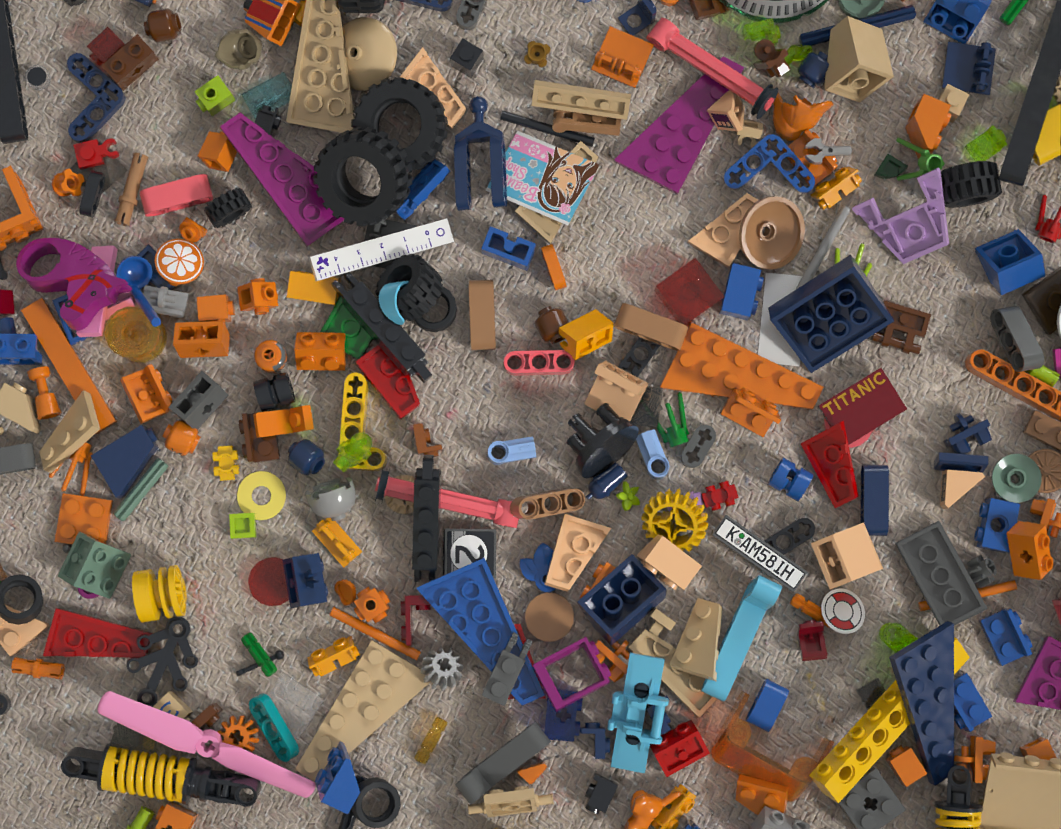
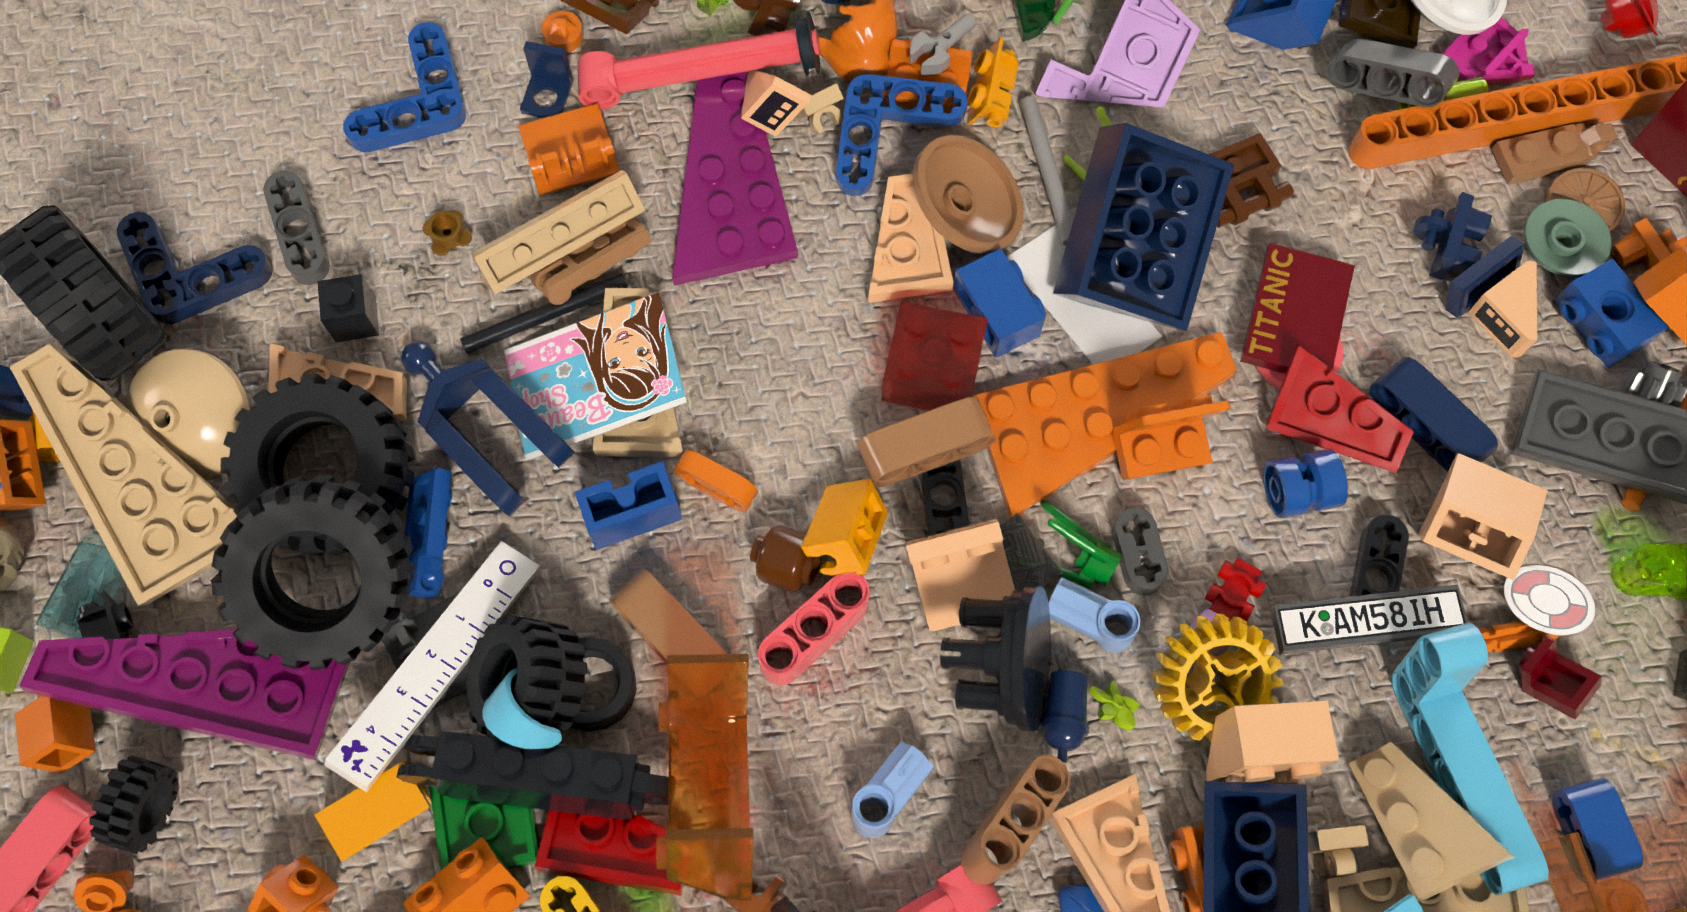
camera: 45 degrees left, 15 degrees down
none -> clear orange windscreen [656,654,754,901]

